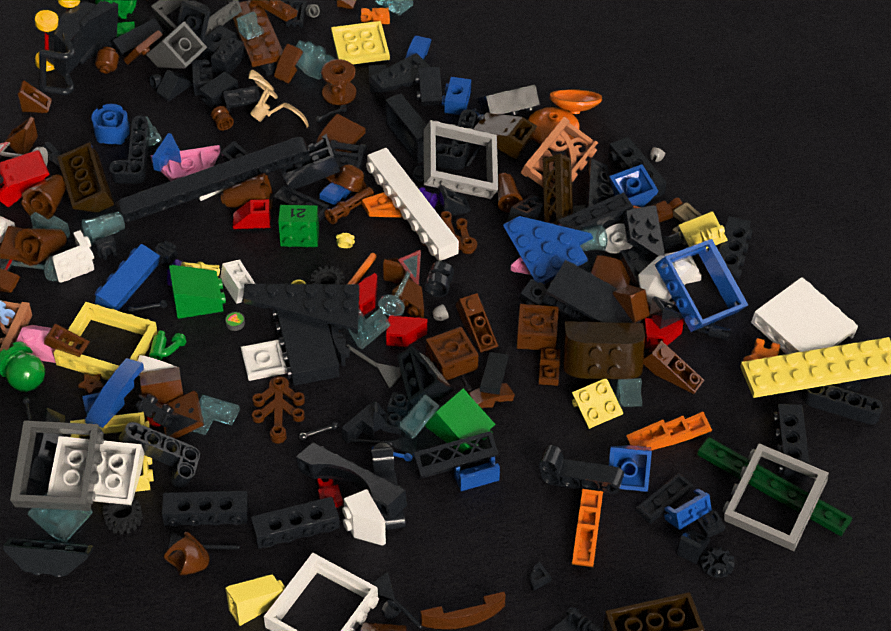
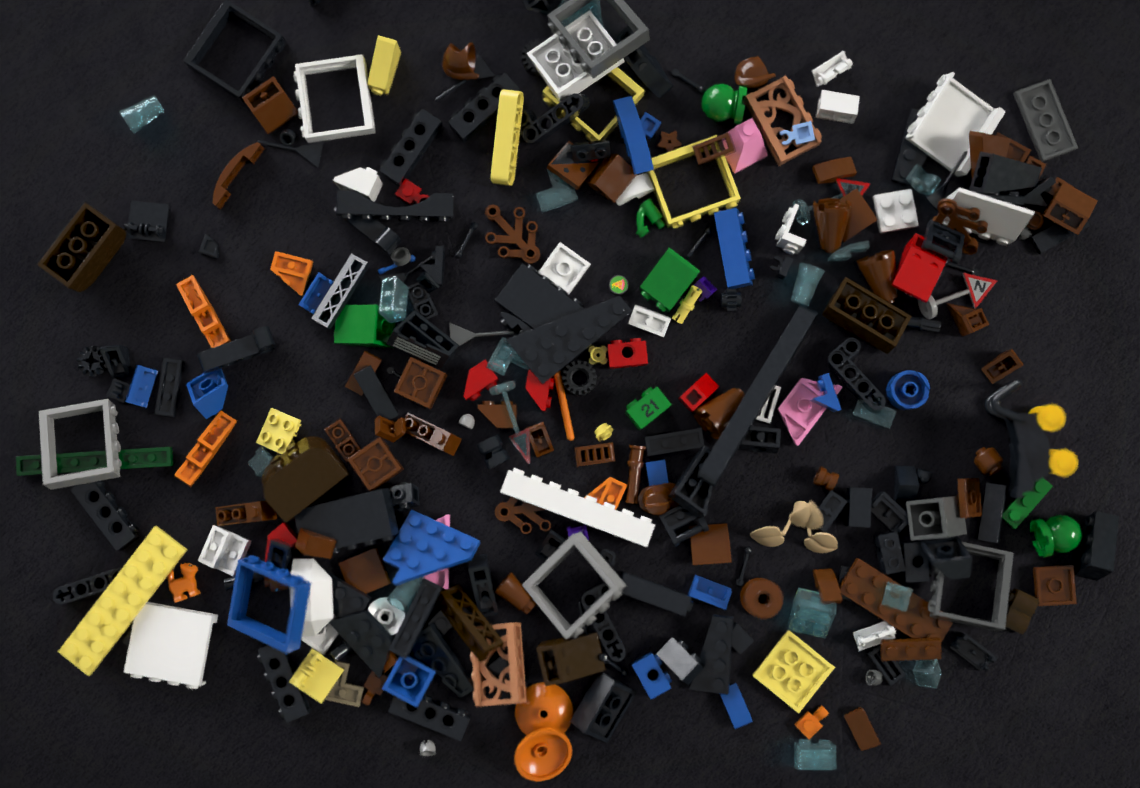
camera: 140 degrees right, 35 degrees up
none -> white slope [198,525,252,576]
none -> orange wing [270,251,313,296]
none -> reddish brown bracket [375,416,406,443]
none -> light yellow beam [491,89,524,186]
none -> reddish brown slope [575,442,615,467]
none -> red brick [607,338,648,369]
none -> blue hinge [688,575,732,610]
none -> white hinge [852,621,896,651]

